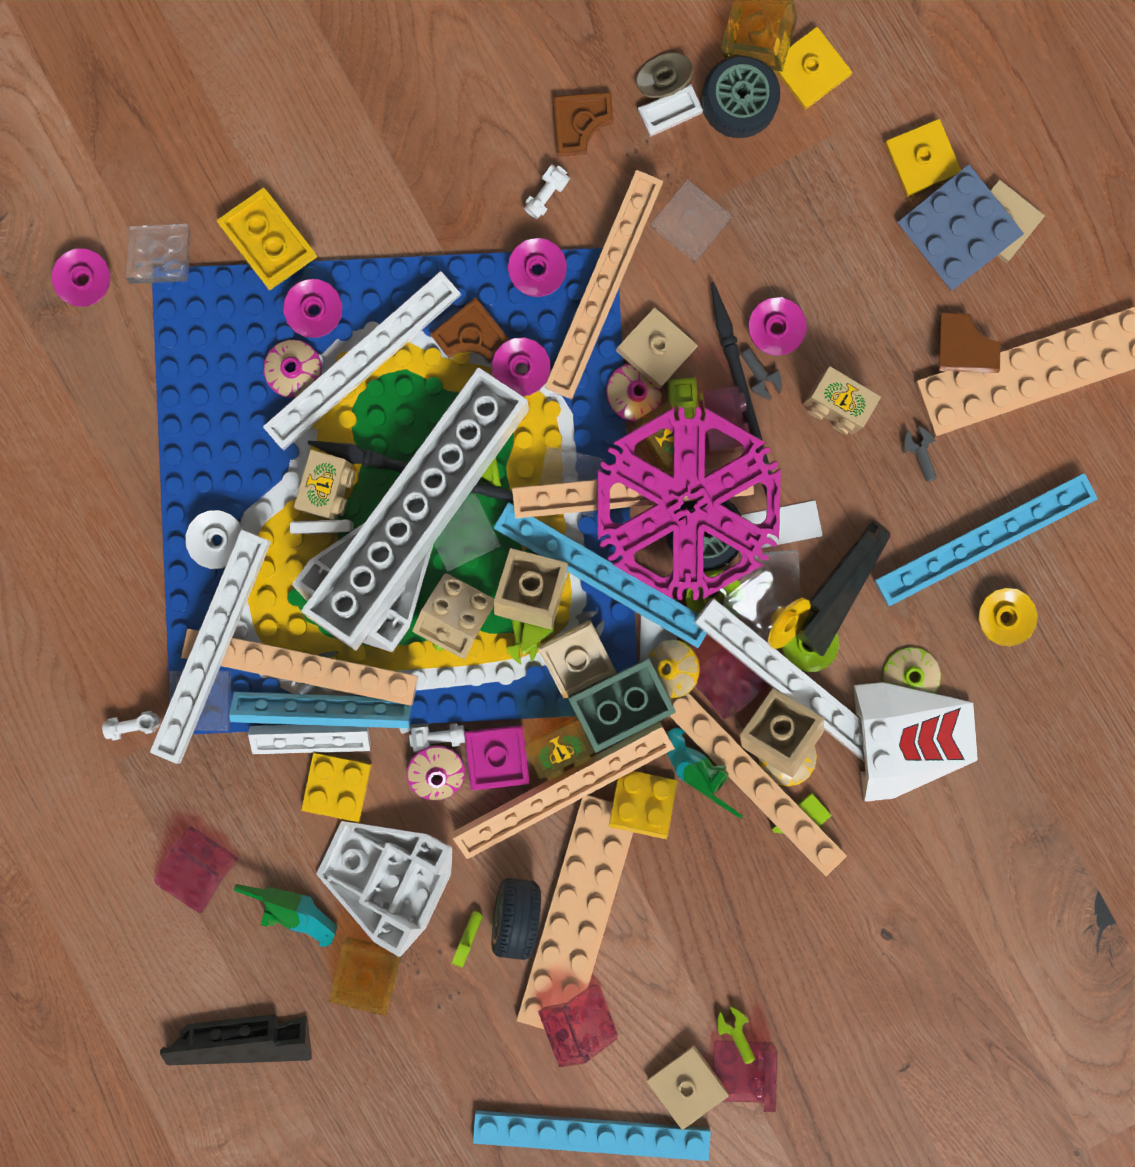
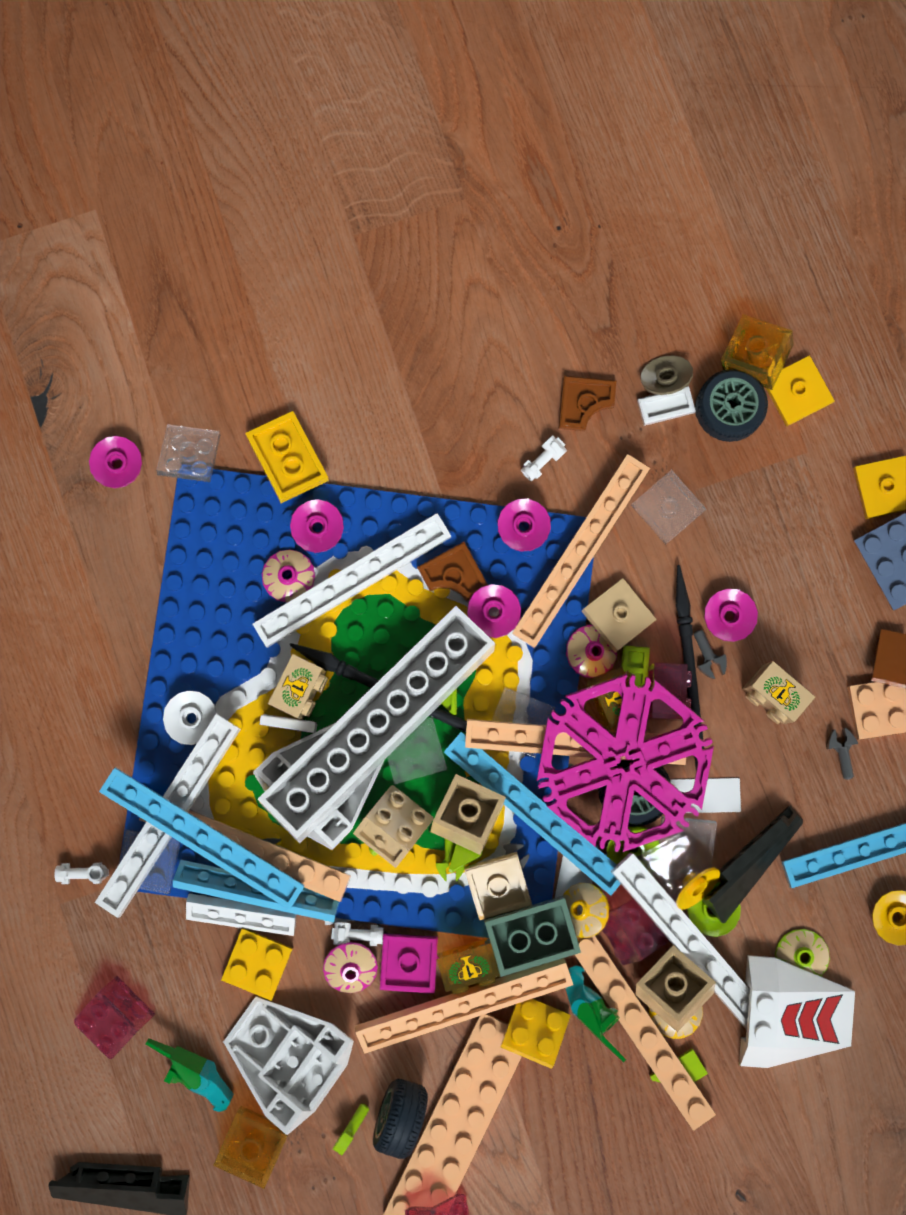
camera: 15 degrees right, 5 degrees down
none -> medium azure plate [99,767,305,910]

